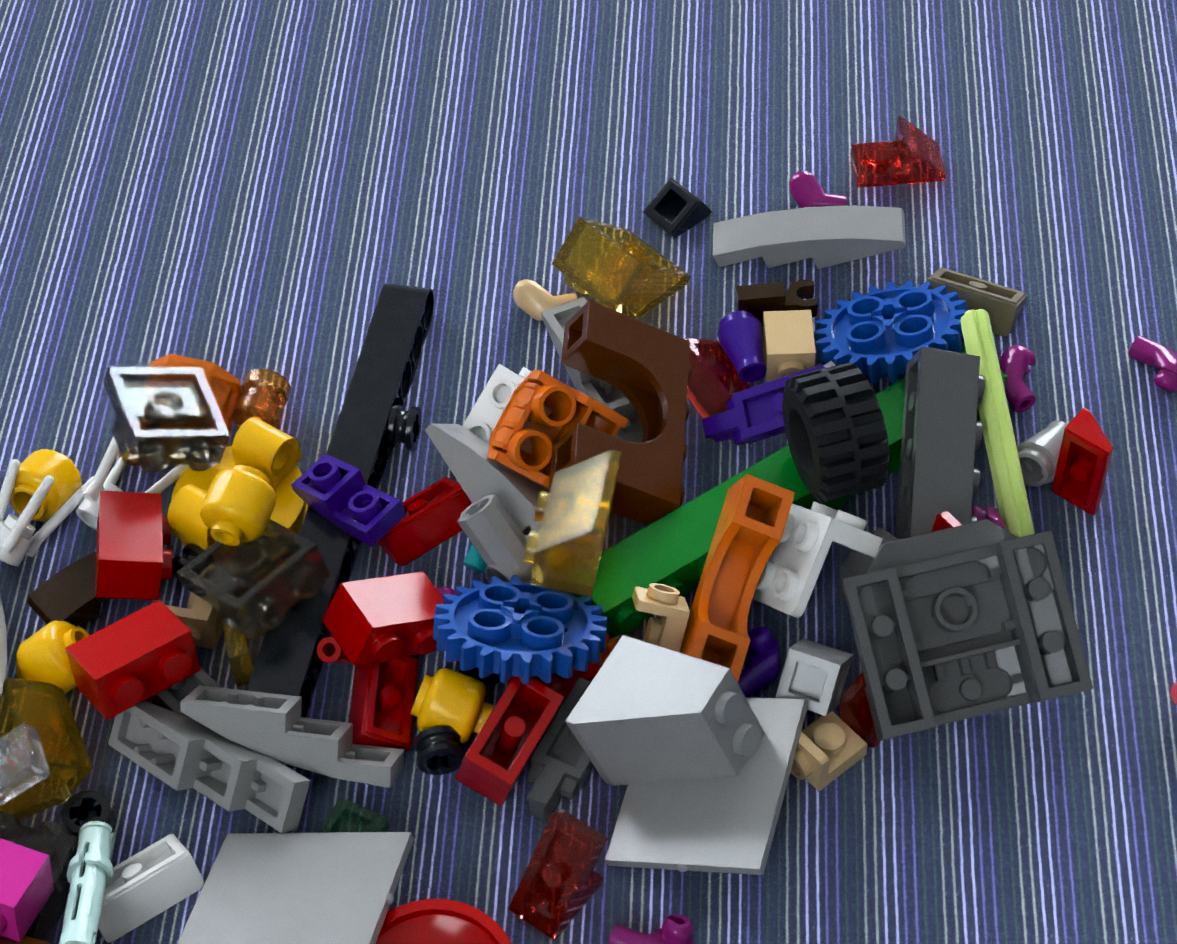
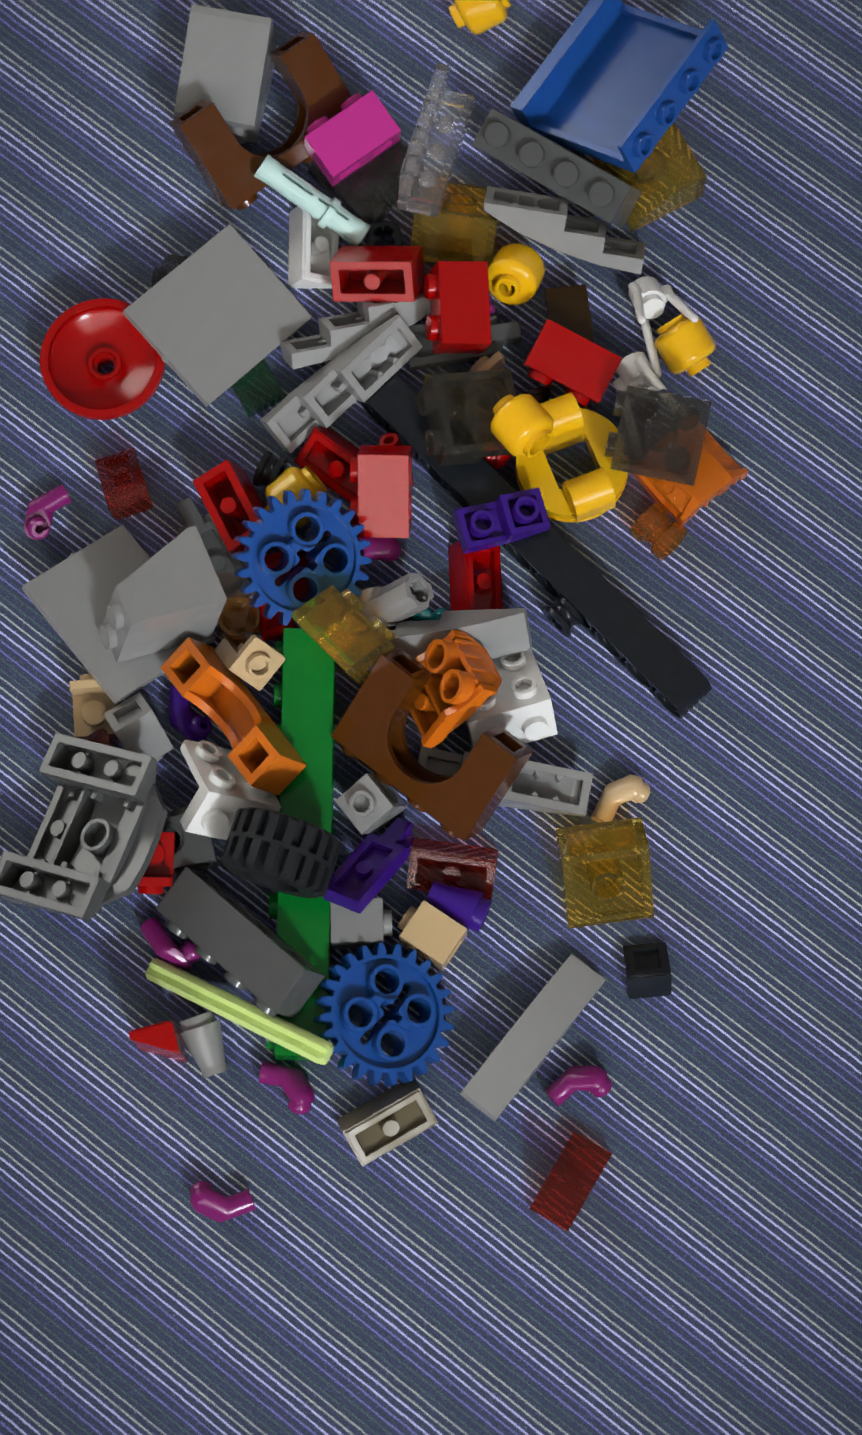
camera: 125 degrees right, 25 degrees up
dark brown plate [735,280,818,326] -> none
none -> red brick [330,246,425,302]
none -> light grey brick [335,773,408,834]

